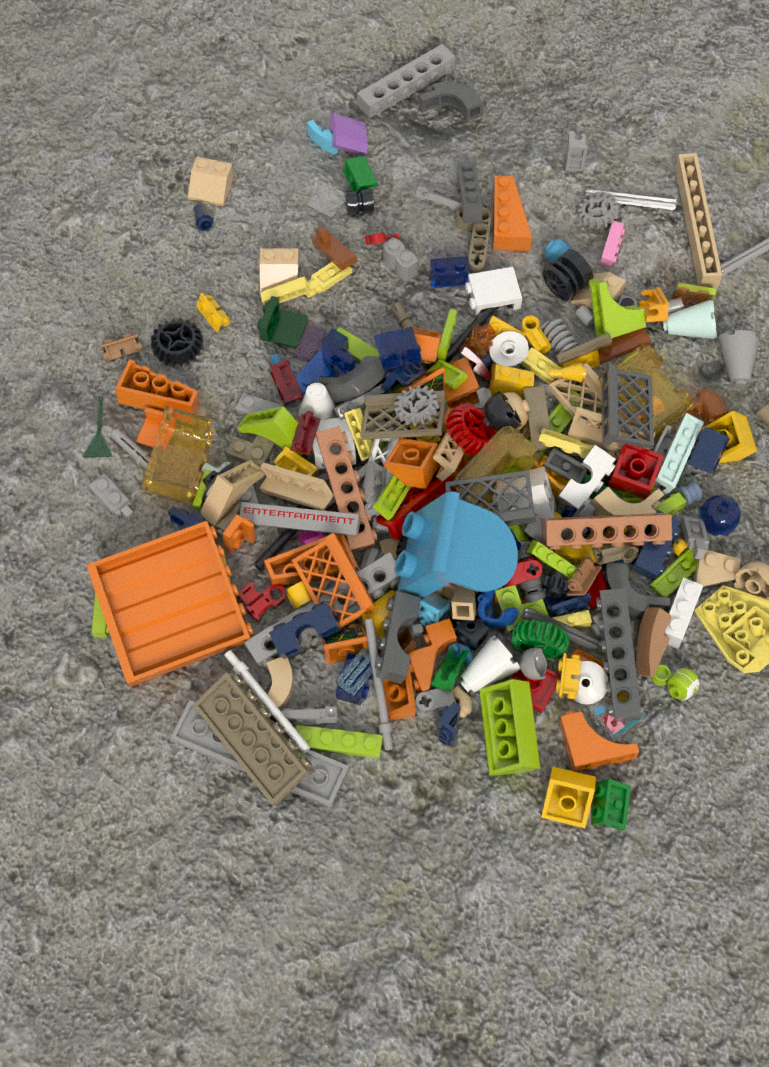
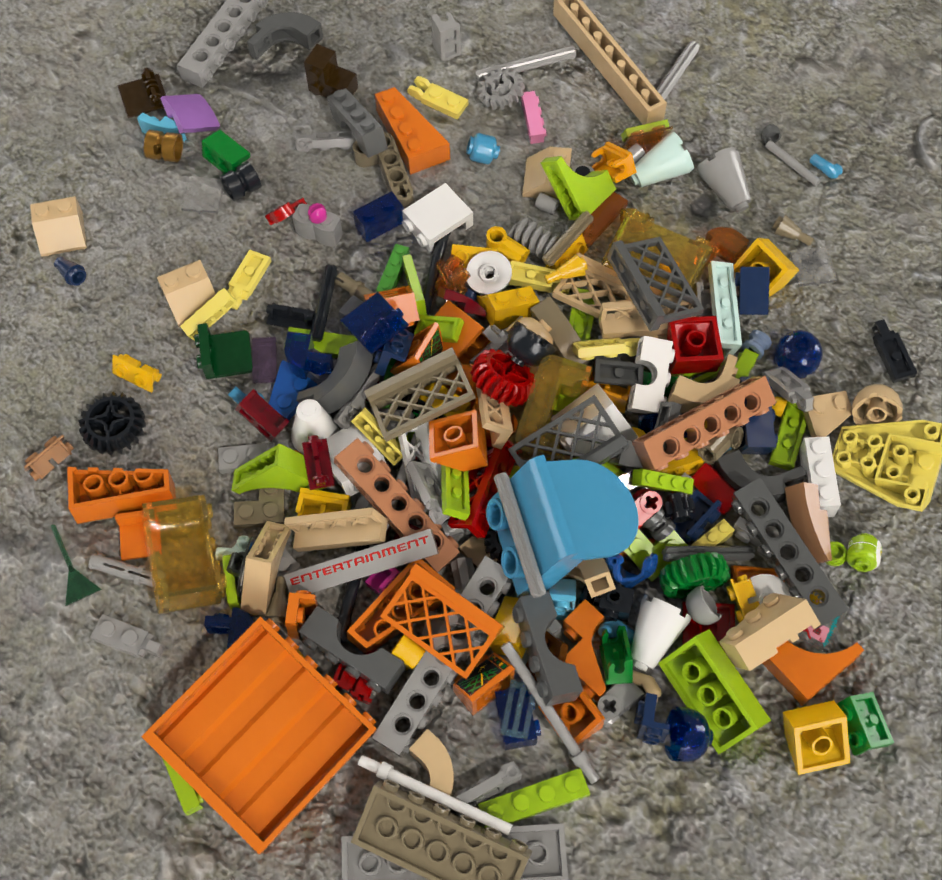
camera: 25 degrees left, 0 degrees up
dark blue arch [269,602,342,659] -> none
dark orange hinge [311,226,358,270] -> none
light grey gear [394,385,440,426] -> none
black wheel [542,249,594,301] -> none
medium nougat hinge [567,557,602,596] -> none
none -> dark brown hinge [117,68,166,119]
none -> pearl gold wheel [144,130,183,163]
none -> black hinge [266,302,315,330]
none -> dark grey arch [299,606,406,695]
none -> dark brown brick [304,44,358,98]
none -> dark pink hinge [308,203,327,224]
none -> black axle [310,264,338,342]
none -> bright green piece [376,244,410,292]
none -> light yellow hinge [407,76,469,120]
none -> light grey axle [494,472,546,598]
none -> clear blue cylinder [665,706,713,762]
none -> tan wedge [719,593,821,671]

